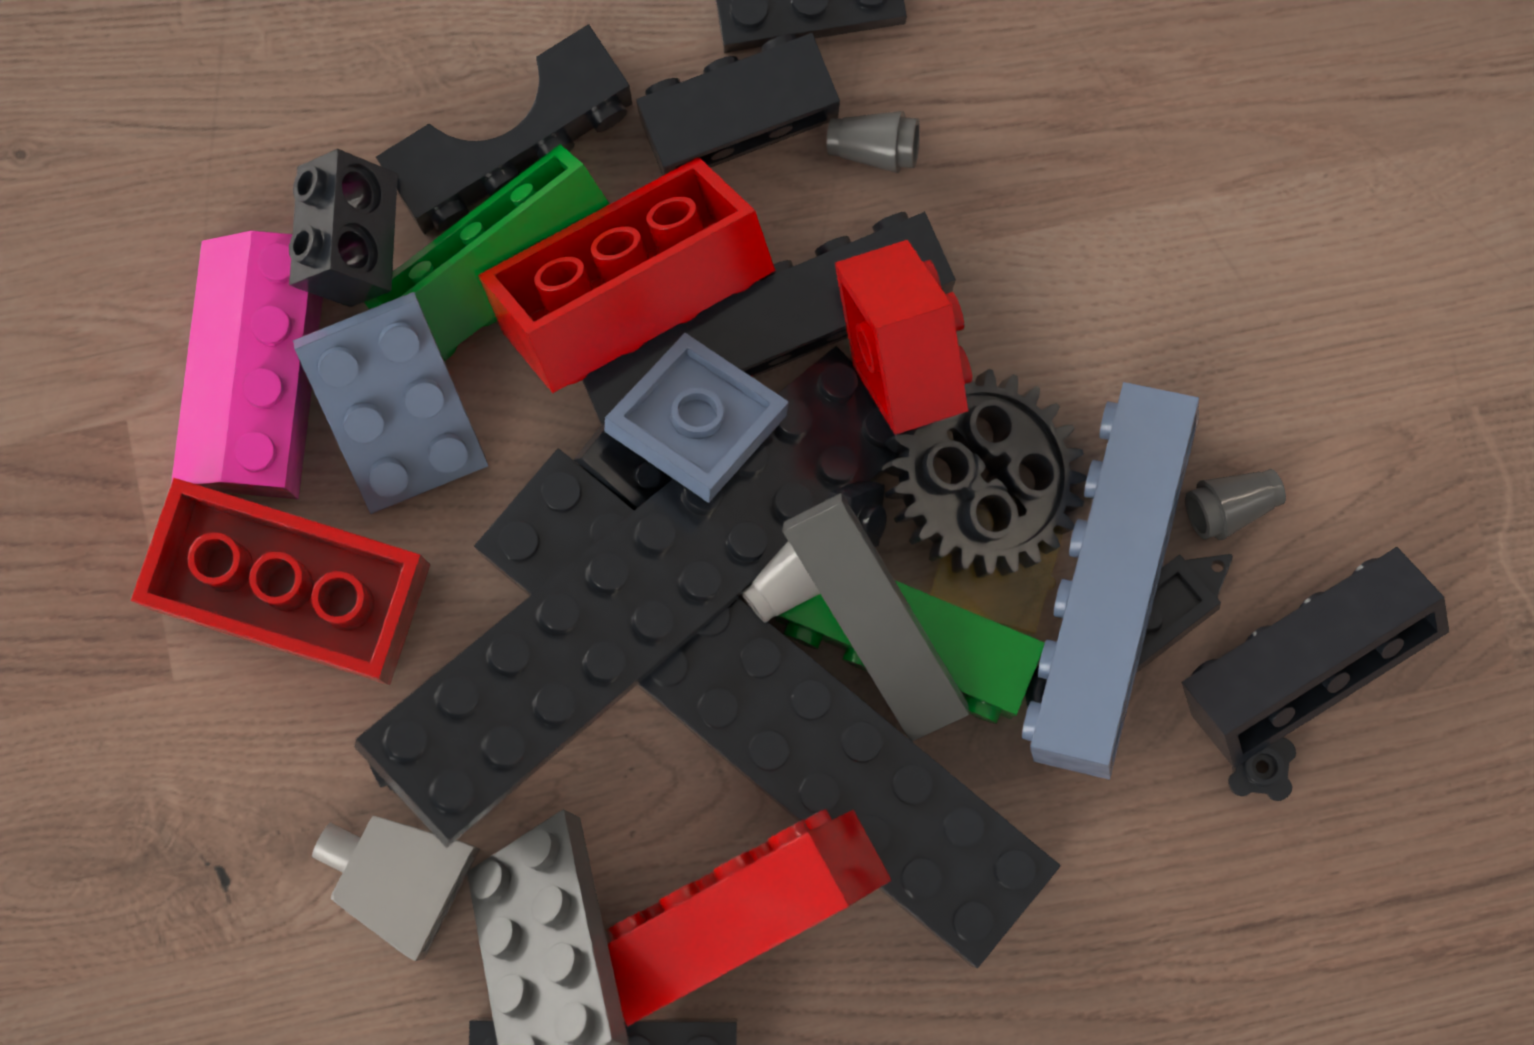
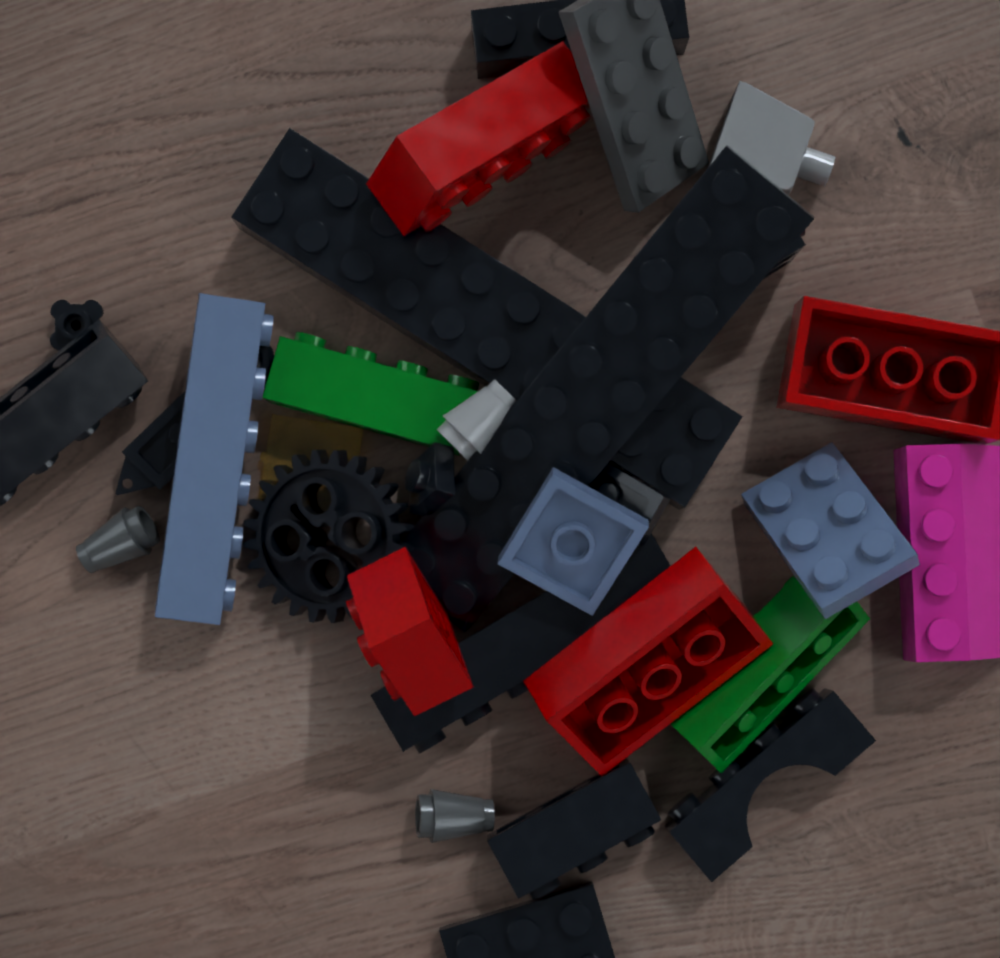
camera: 170 degrees right, 5 degrees up
black brick [289,149,398,307] -> none
dark grey tile [783,493,969,742] -> none

